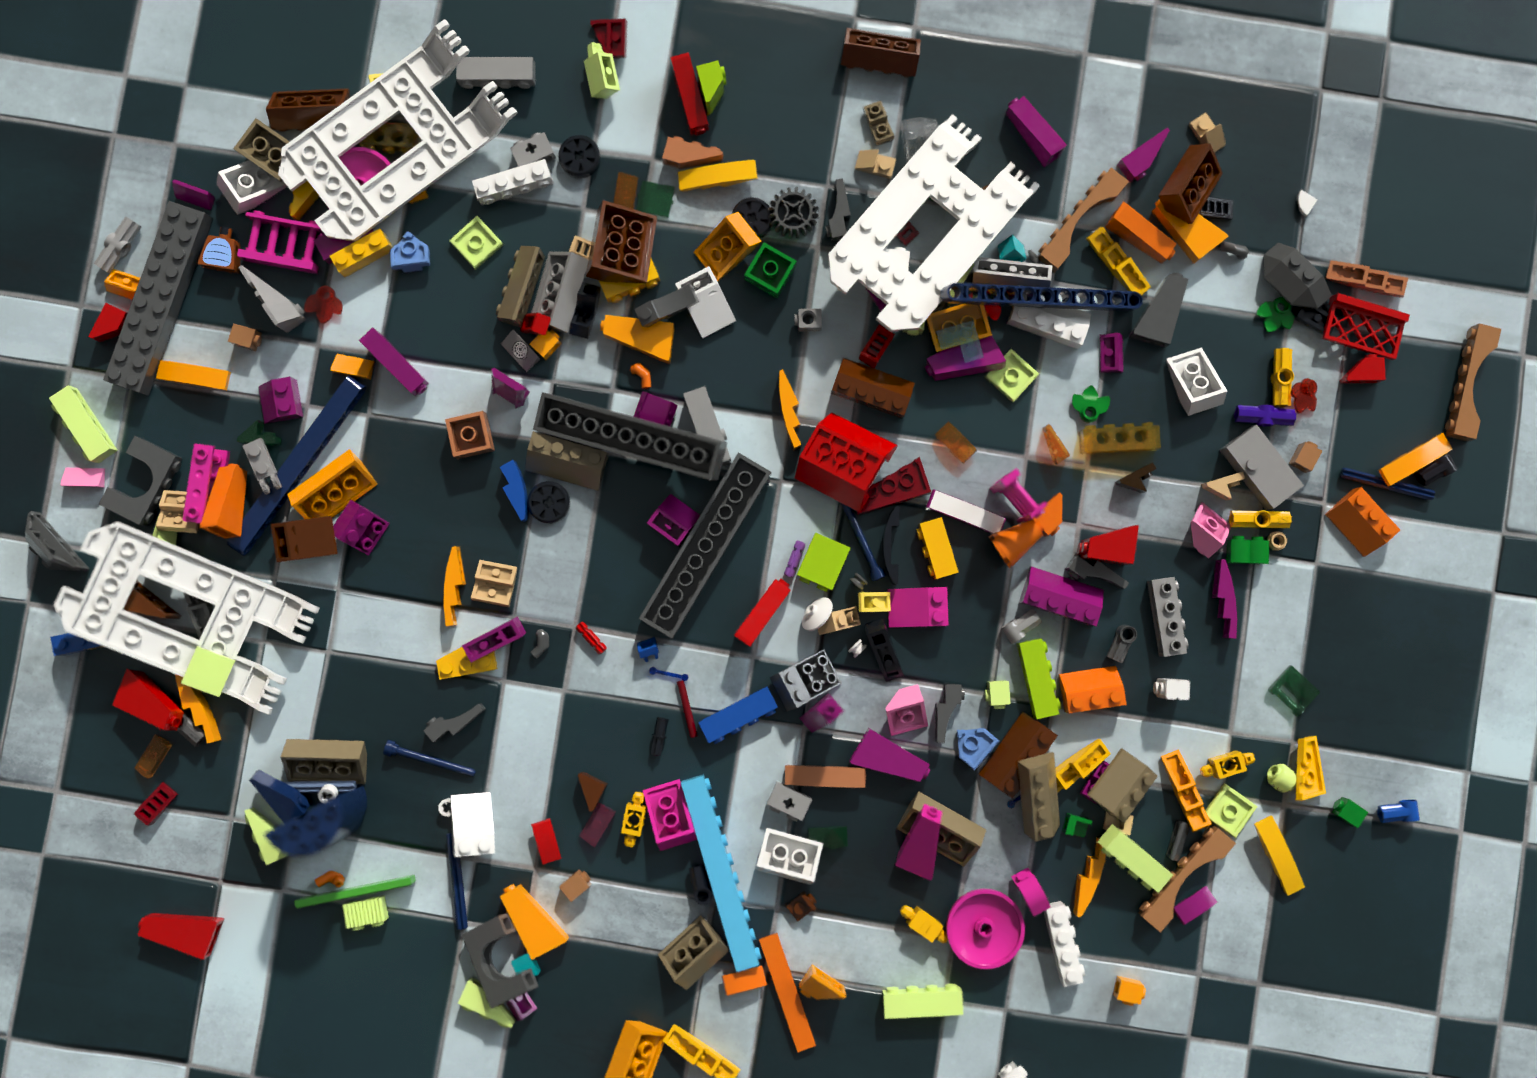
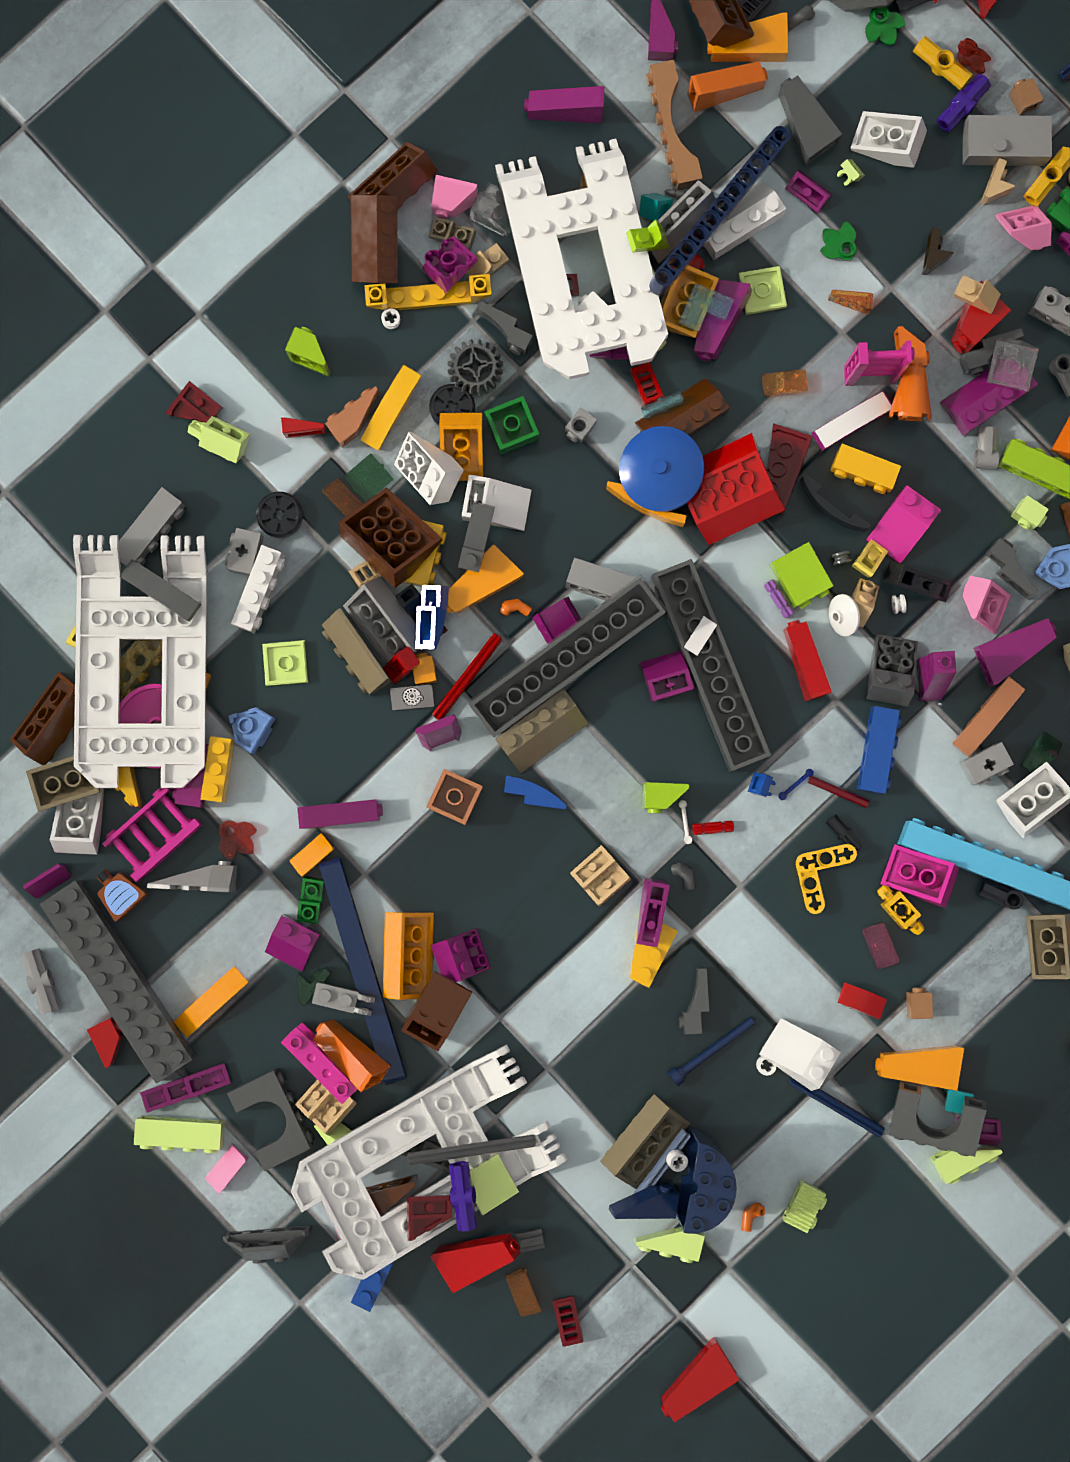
camera: 50 degrees left, 0 degrees up
light orange slope [104,269,140,300] -> none
light orange slope [175,674,221,743] -> none
medium nougat brick [228,323,262,351] -> none
bright green tile [294,874,416,908] -> none
light orange slope [444,546,466,626] -> none
black wheel [527,481,570,524] -> none
reddish brown slope [577,772,608,811] -> none
red slope [670,52,709,135] -> none
dark blue piece [841,503,887,582] -> none
clear yellow brick [1079,422,1161,454] -> none
yellow slope [1086,227,1151,295] -> none
none -> dark grey slope [119,559,202,622]
none -> magenta slope [140,1063,231,1113]
none -> red slope [281,417,327,438]
none -> green slope [297,876,324,924]
none -> reddish brown slope [350,195,398,283]
none -> yellow slope [364,274,492,311]
none -> white bush [381,308,401,329]
none -> white slope [394,432,464,505]
none -> dark grey axle [407,1135,536,1165]
none -> dark red wing [407,1195,452,1241]
none -> blue slope [415,585,449,649]
none -> magenta slope [422,236,478,293]
none -> bright pink slope [432,175,478,219]
none -> red axle [432,633,502,720]
none -> dark purple piece [449,1161,477,1232]
none -> blue dish [619,426,704,512]
none -> lime slope [626,220,670,253]
none -> clear light blue pin [641,390,685,419]
none -> lime slope [642,782,689,814]
none -> white hinge [679,800,692,844]
none -> white sticker [684,616,717,655]
none -> yellow beam [796,844,857,914]
none -> yellowish green tile [837,159,865,186]
none -> tan slope [953,275,1001,314]
none -> clear slope [987,337,1039,391]

